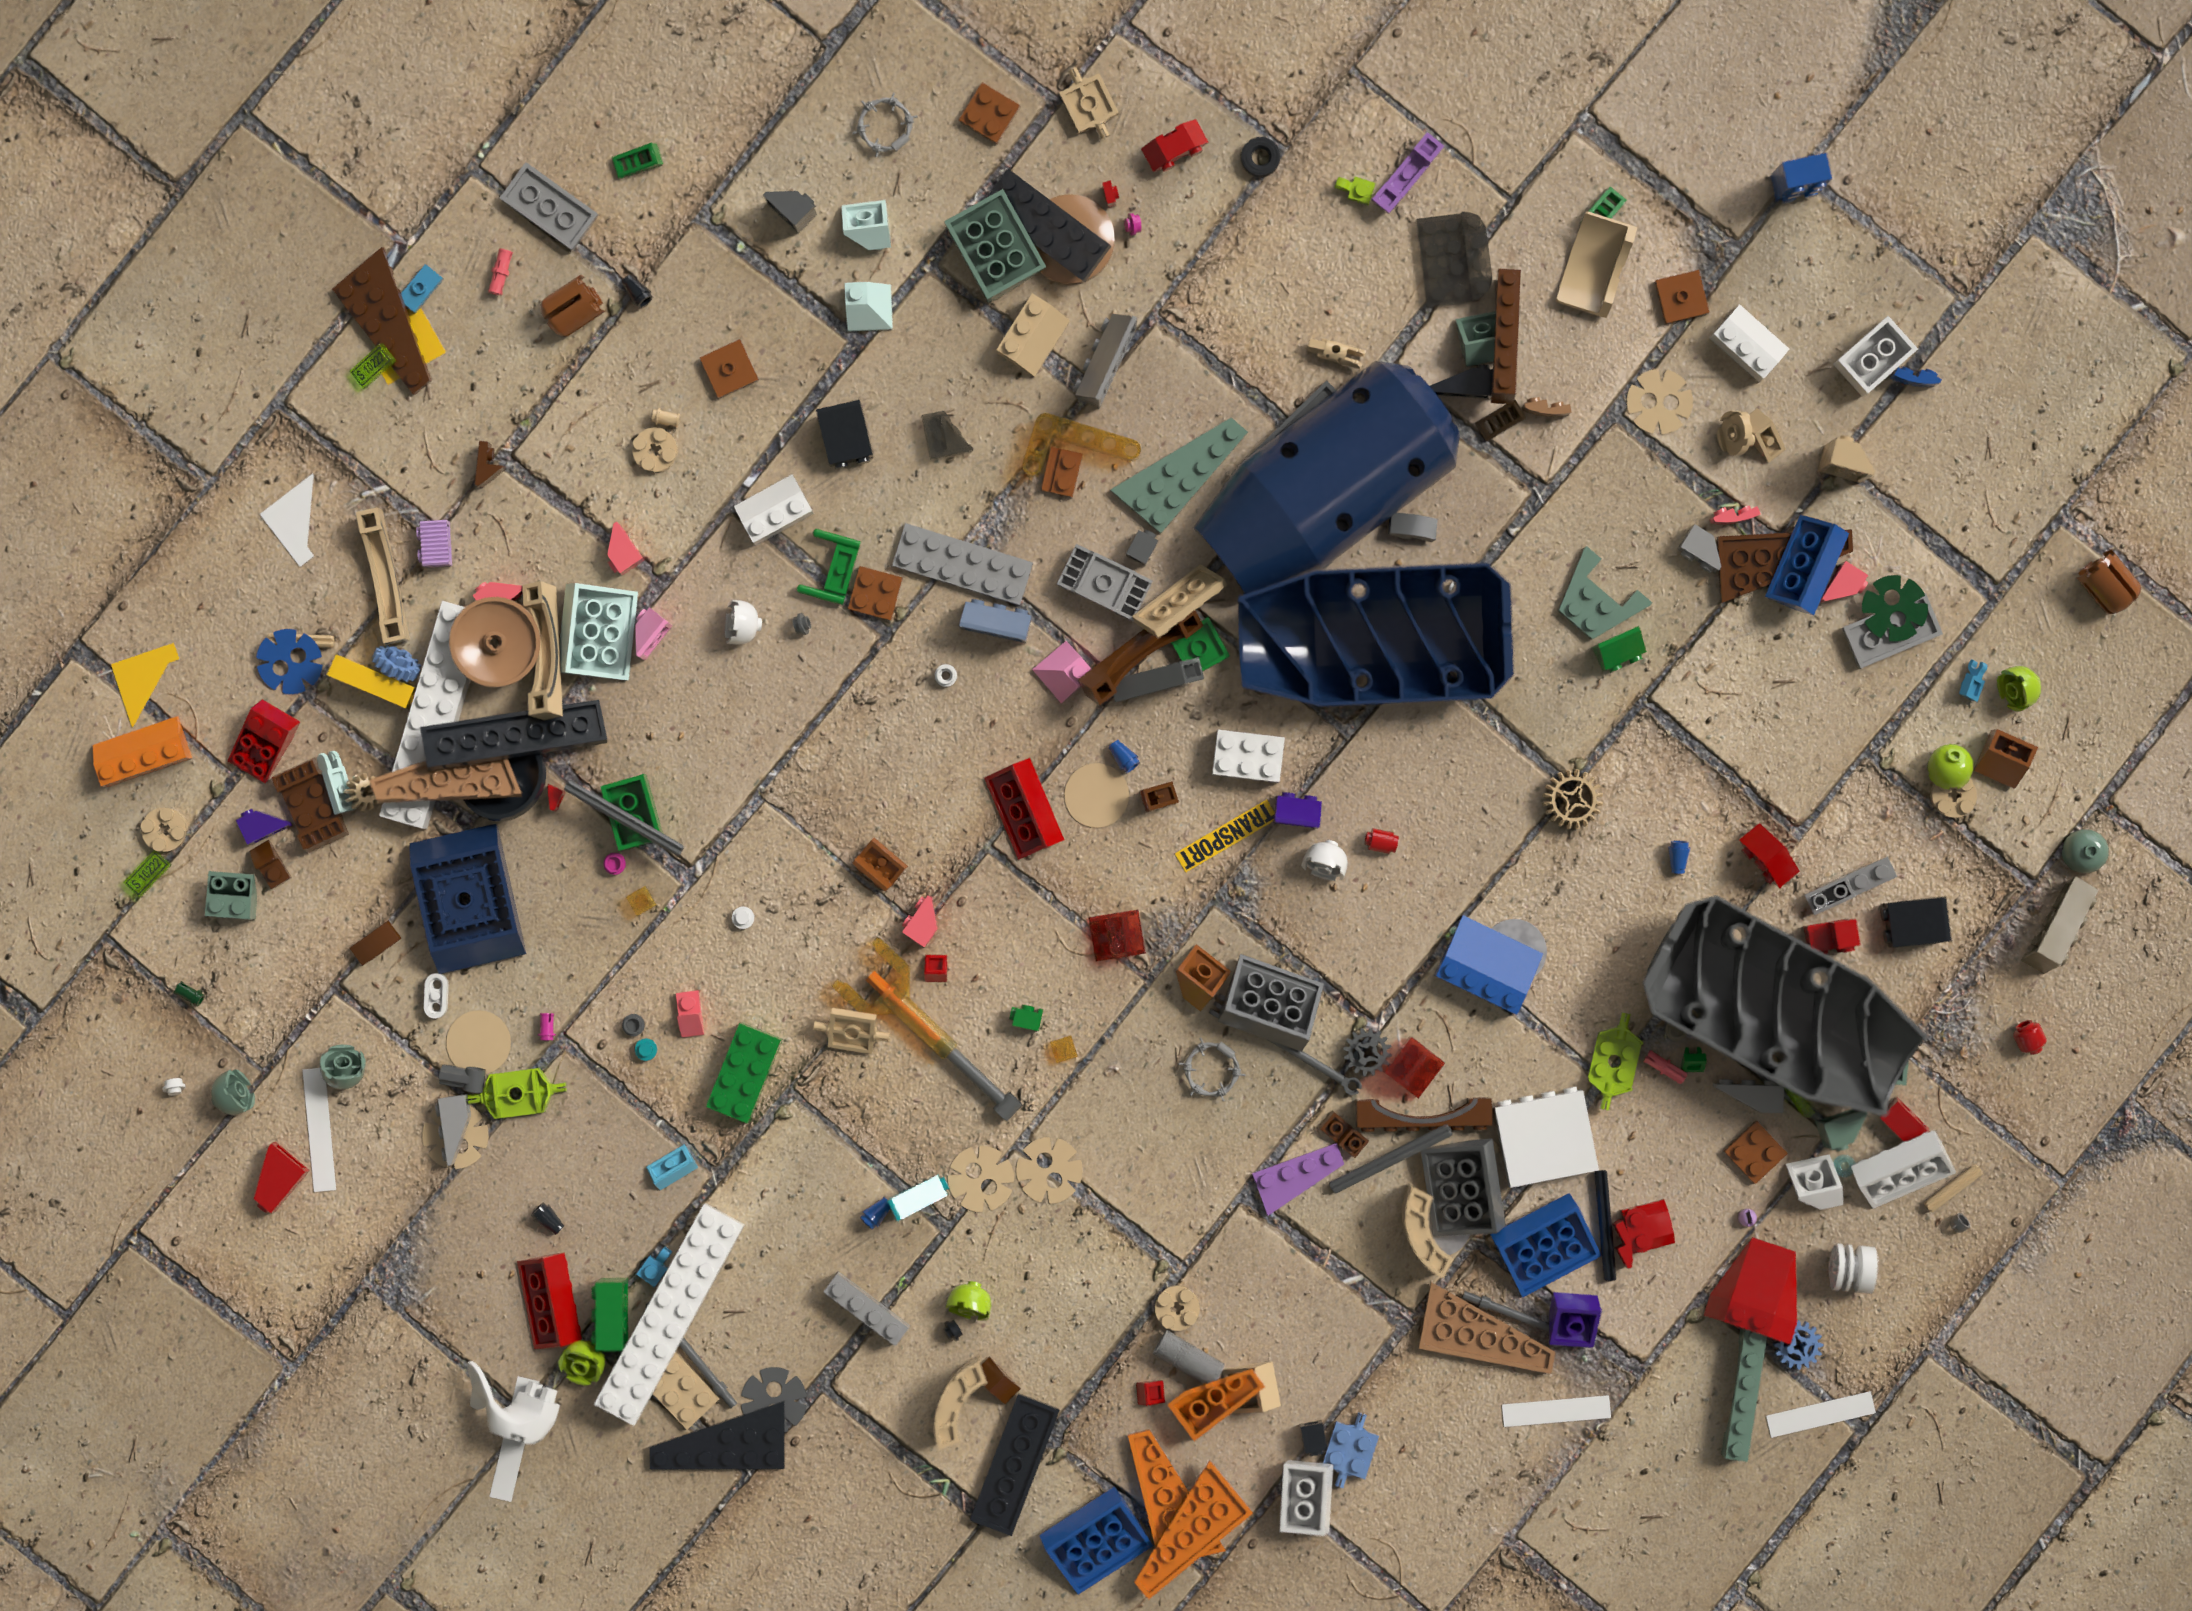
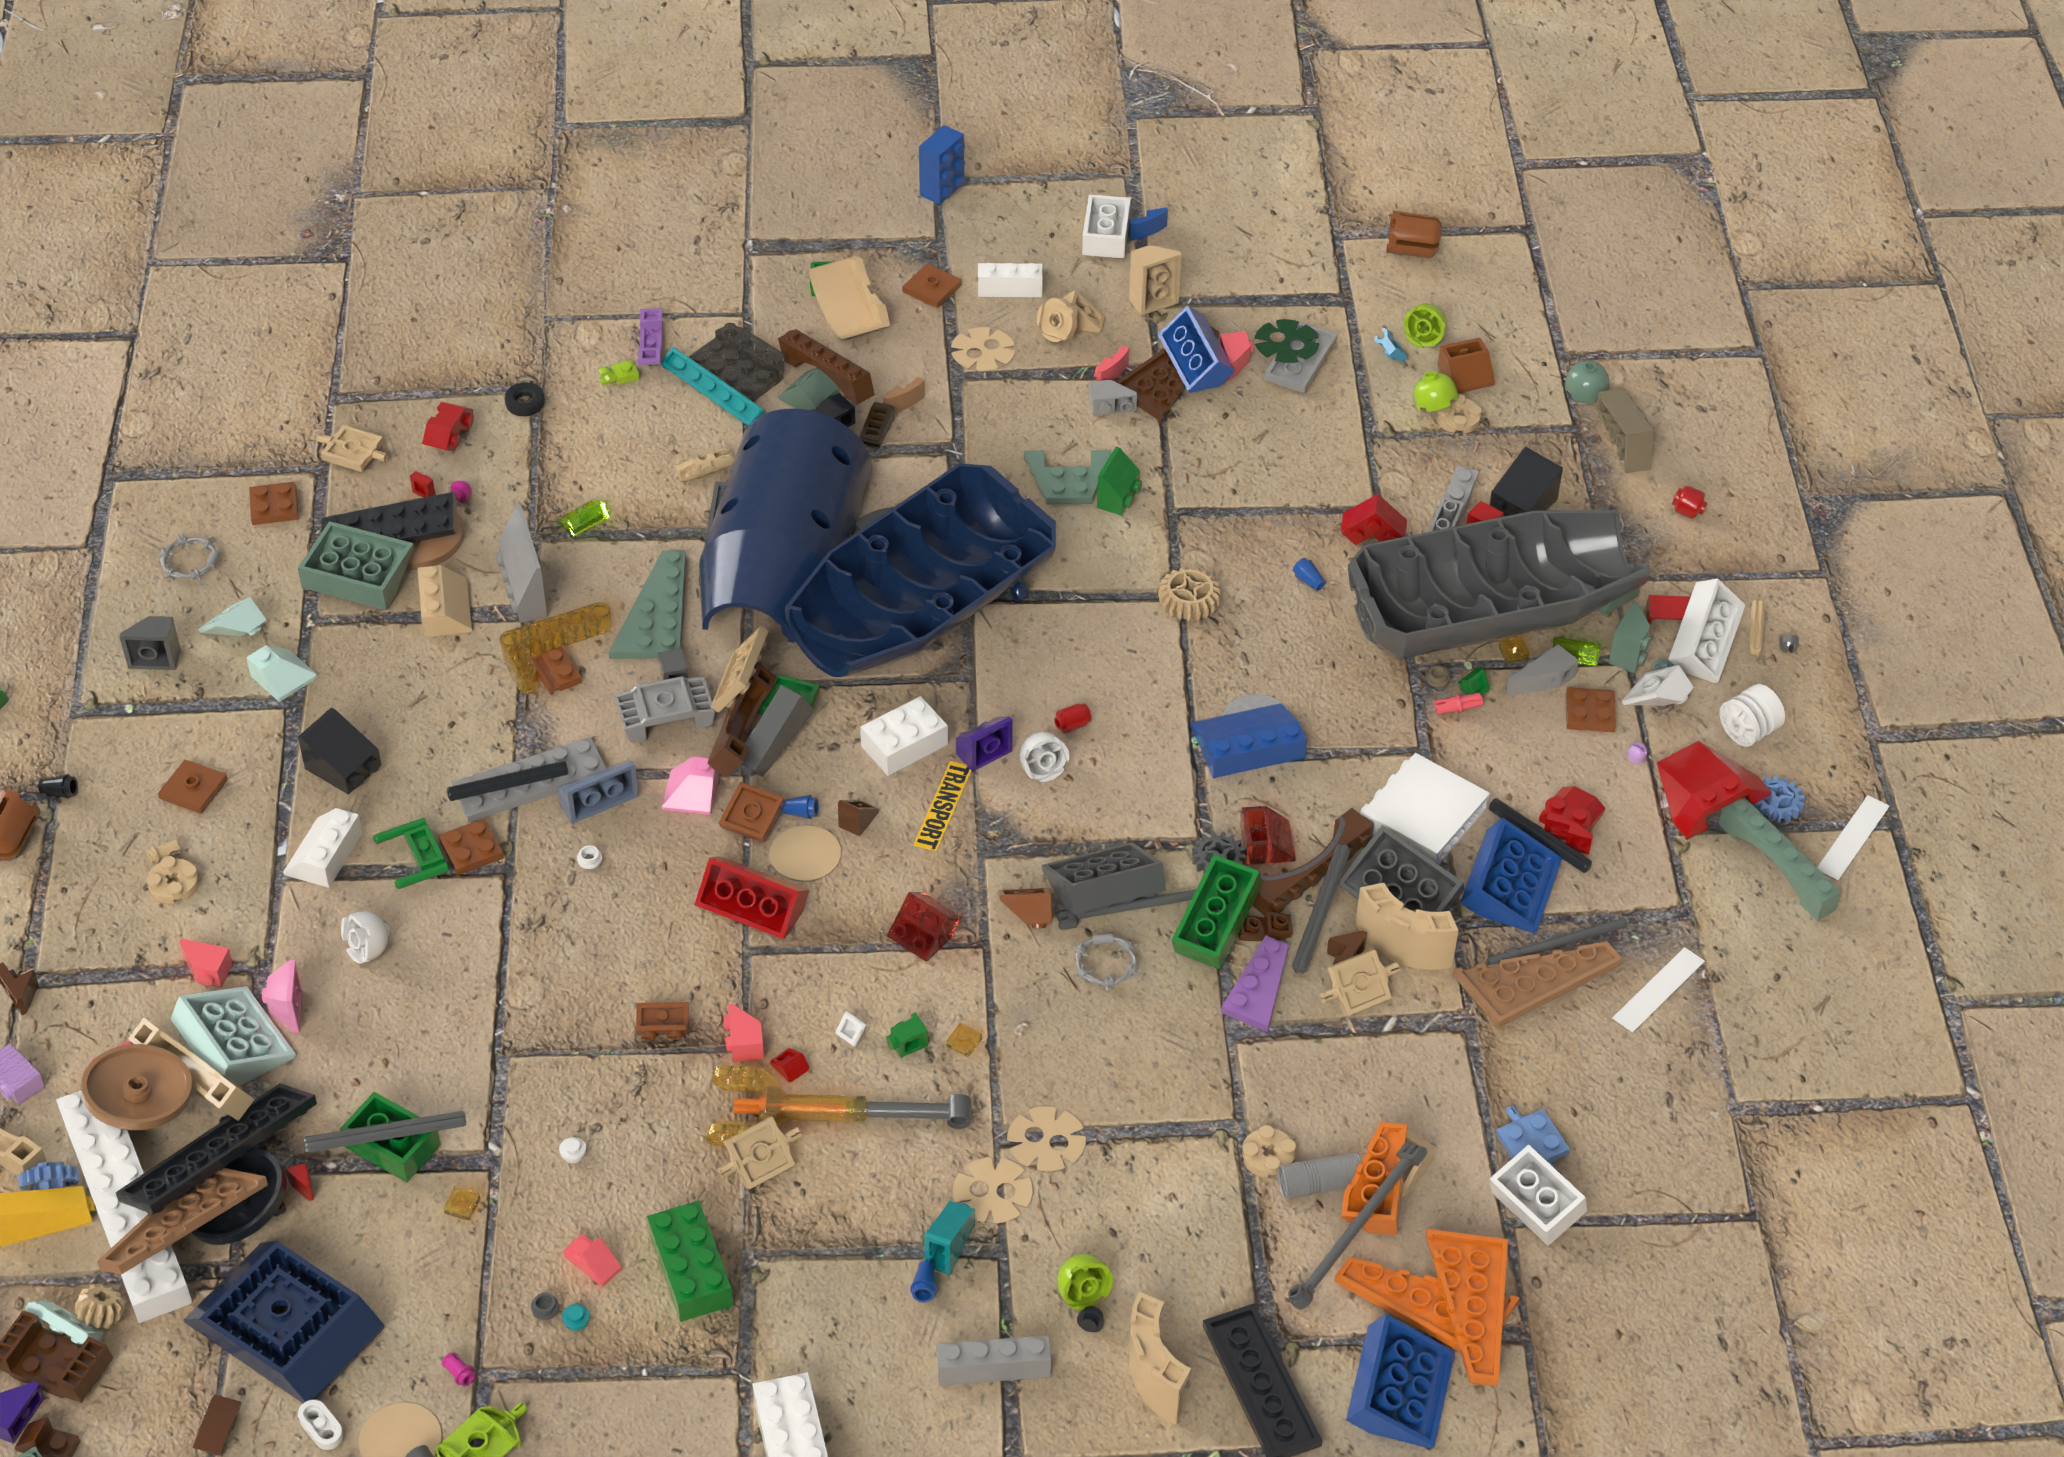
camera: 45 degrees left, 40 degrees down
dark pink plate [603,853,626,875] -> none
medium azure slope [646,1144,698,1190] -> none
dark grey plate [793,613,811,635] -> none
clear smoke wing [921,411,973,460] -> none
reddish brown slope [981,1356,1021,1404] -> none
red slope [1136,1380,1165,1406] -> none
black brick [1300,1420,1328,1456] -> none
dark purple slope [1549,1292,1602,1348] -> none
lime plate [1587,1012,1643,1111] -> none
none -> black axle [447,761,568,801]
none -> clear neon green slope [557,499,610,536]
none -> teal tile [661,346,766,426]
none -> dark orange plate [719,782,785,843]
none -> white slope [835,1011,867,1047]
none -> green brick [1172,854,1262,970]
none -> dark grey hinge [1288,1142,1427,1310]
none -> tan plate [1320,949,1401,1016]
none -> reddish brown slope [1327,931,1367,965]

